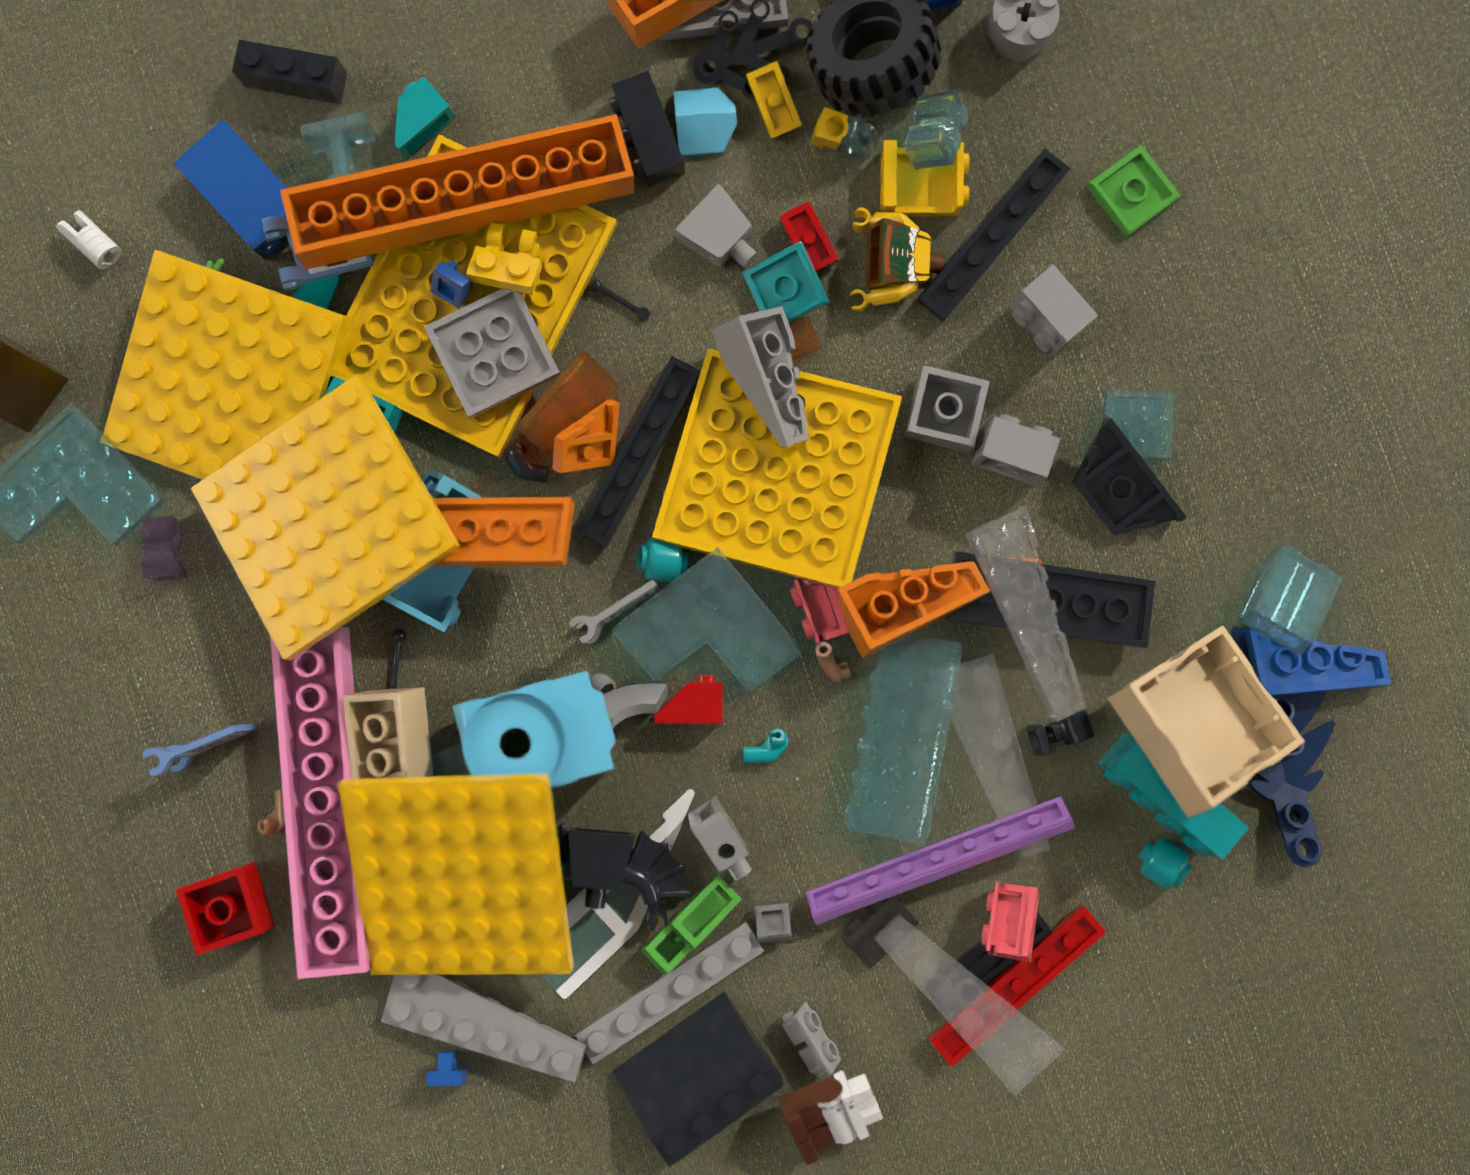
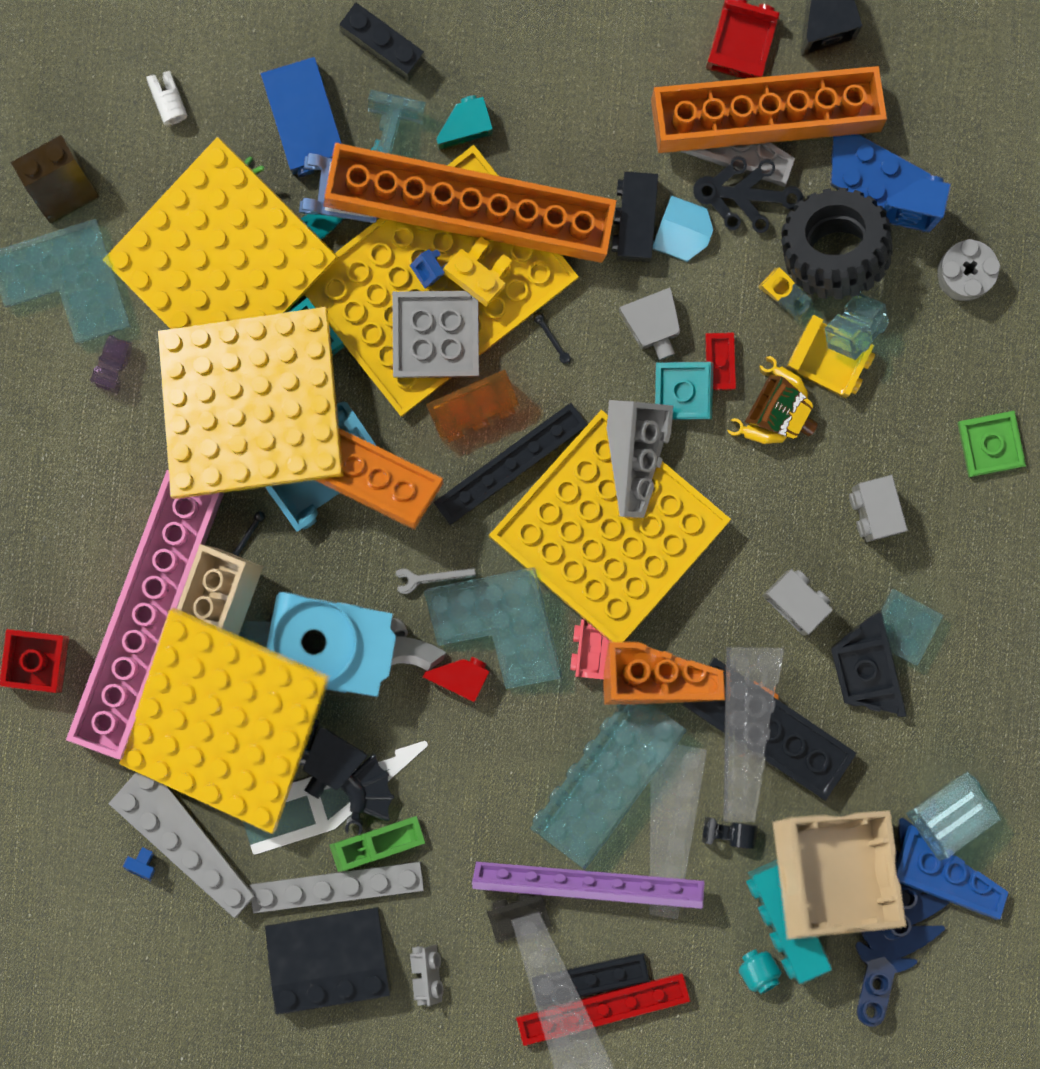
camera: 25 degrees right, 0 degrees up
medium blue flag [142,723,258,776] -> none
medium nougat arm [257,790,285,836] -> none
black arm [505,442,549,483] -> none
orange wing [552,399,620,473] -> none
teal head [637,538,688,583] -> none
light grey torso [687,796,752,880] -> none
teal arm [744,729,789,763] -> none
yellow plate [746,61,802,139] -> none
flat silver tile [754,903,792,943] -> none
hips [779,1070,883,1165] -> none
clear orange tile [789,316,821,360] -> none
medium nougat arm [815,642,851,683] -> none
light grey brick [904,365,990,453] -> none
black plate [918,148,1071,322] -> none
coral hinge [981,881,1040,962] -> none

